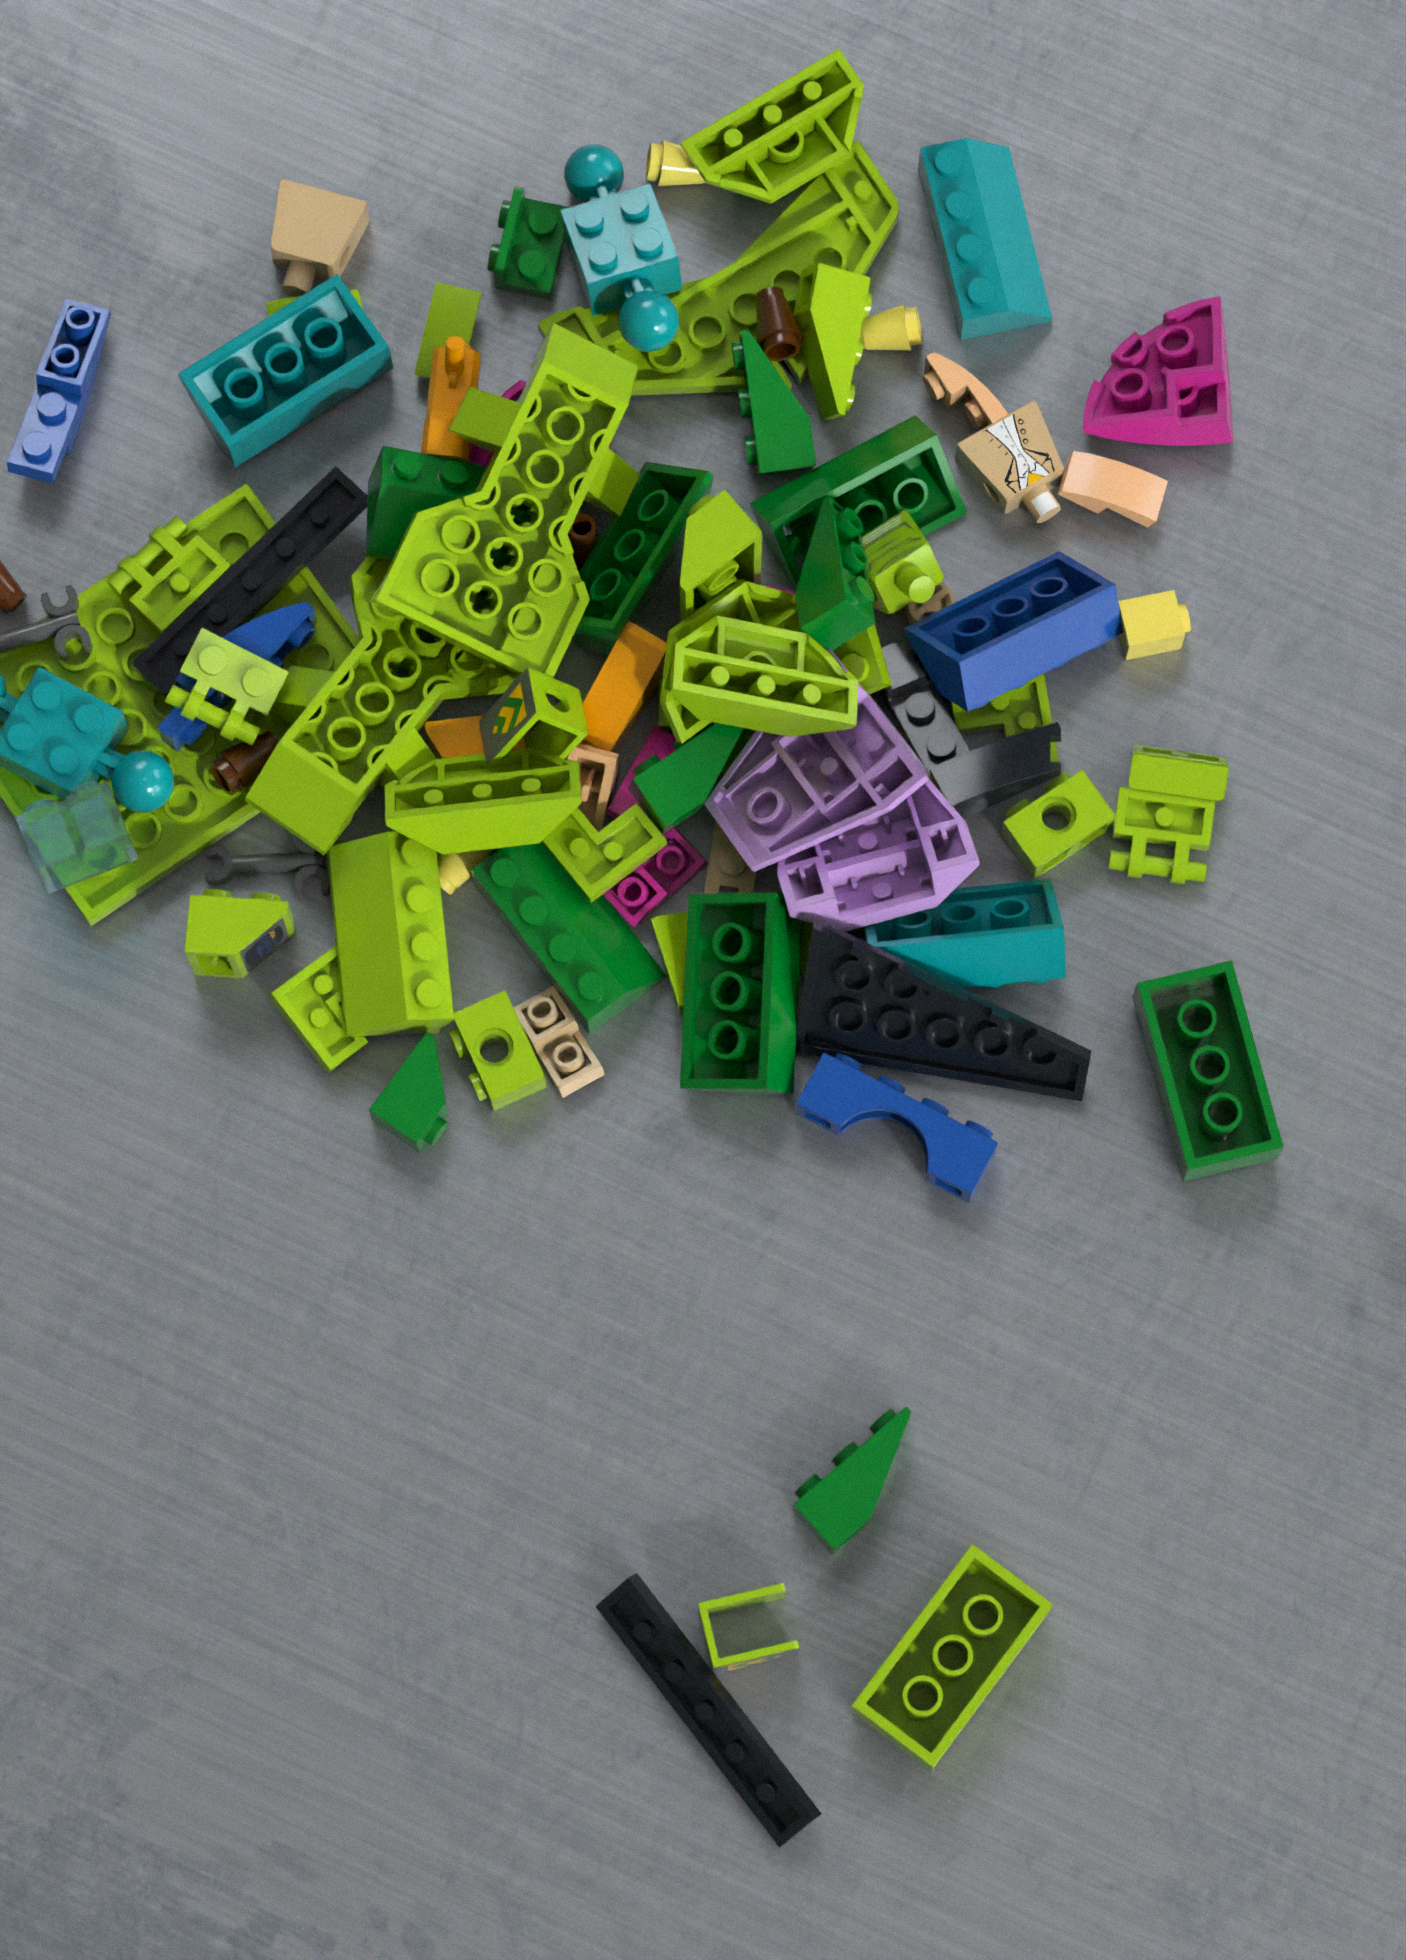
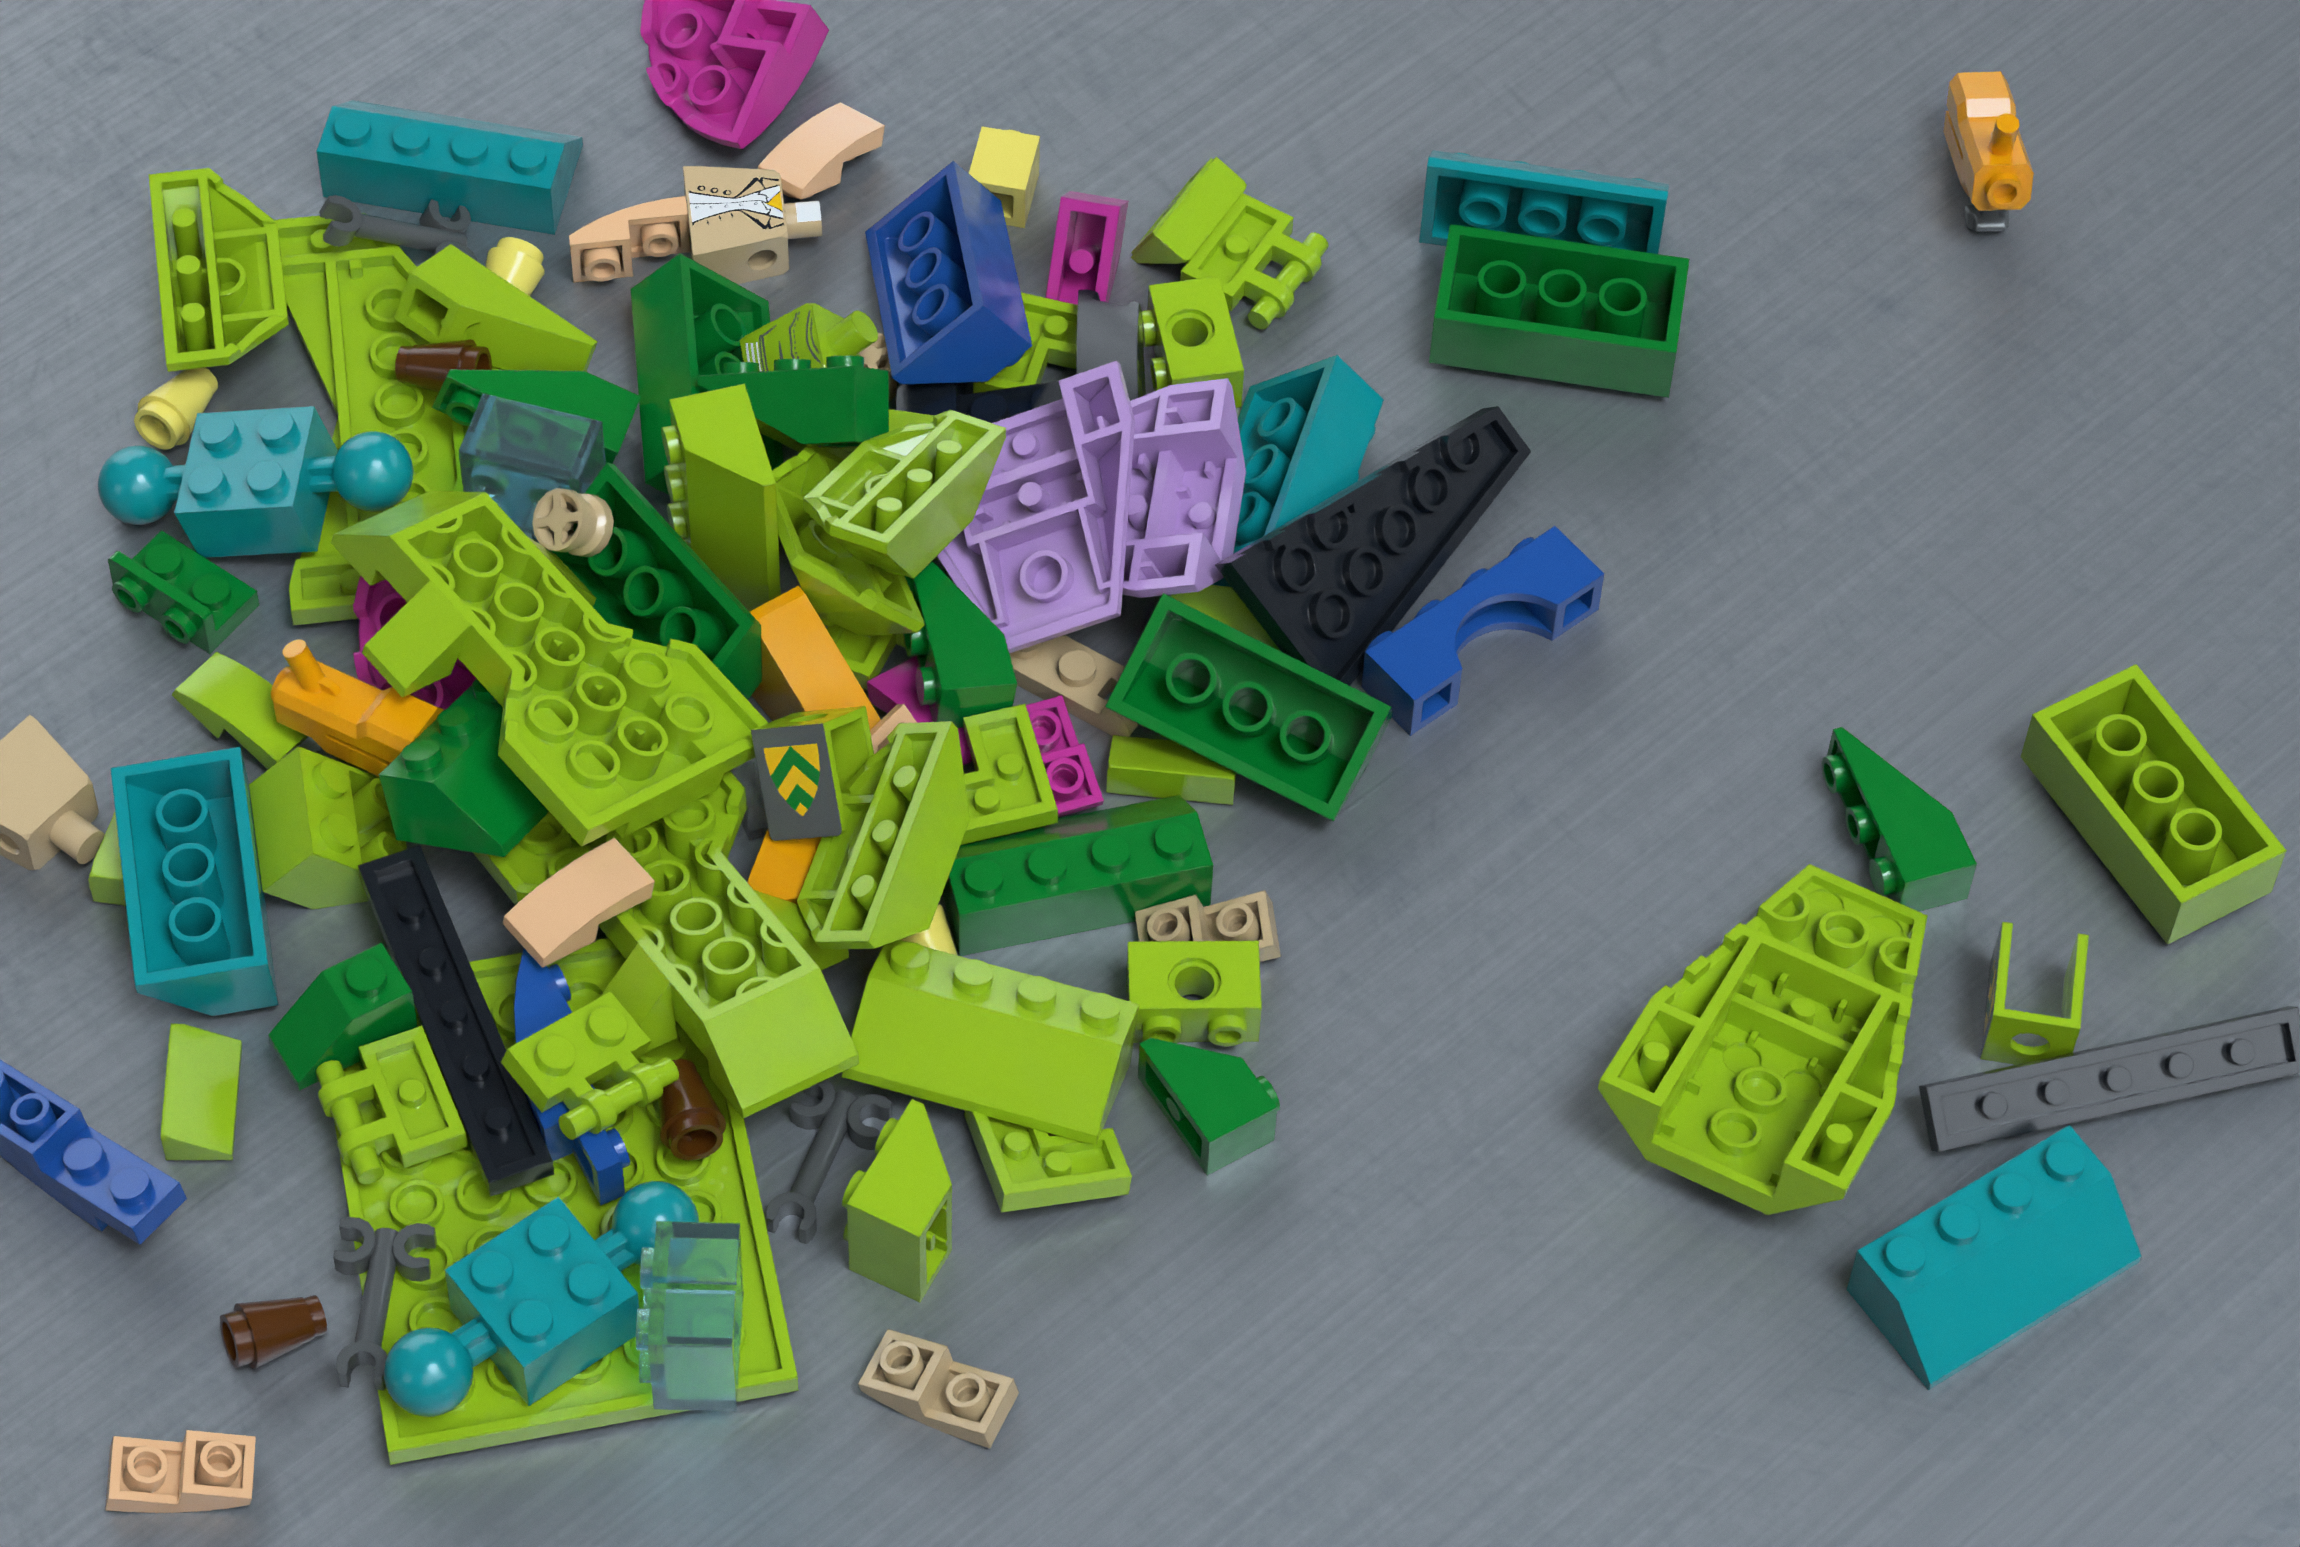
camera: 70 degrees left, 20 degrees down
none -> lime slope [161,1023,242,1160]
none -> lime slope [249,746,407,910]
none -> green slope [268,942,418,1091]
none -> dark grey bar [319,195,477,261]
none -> clear light blue piece [459,394,606,544]
none -> light nougat slope [503,838,655,968]
none -> tan wheel [532,488,614,557]
none -> tan slope [858,1329,1019,1448]
none -> dark pink slope [1045,191,1129,305]
none -> teal slope [1419,150,1669,254]
none -> lime wedge [1598,864,1928,1215]
none -> teal slope [1846,1125,2142,1390]

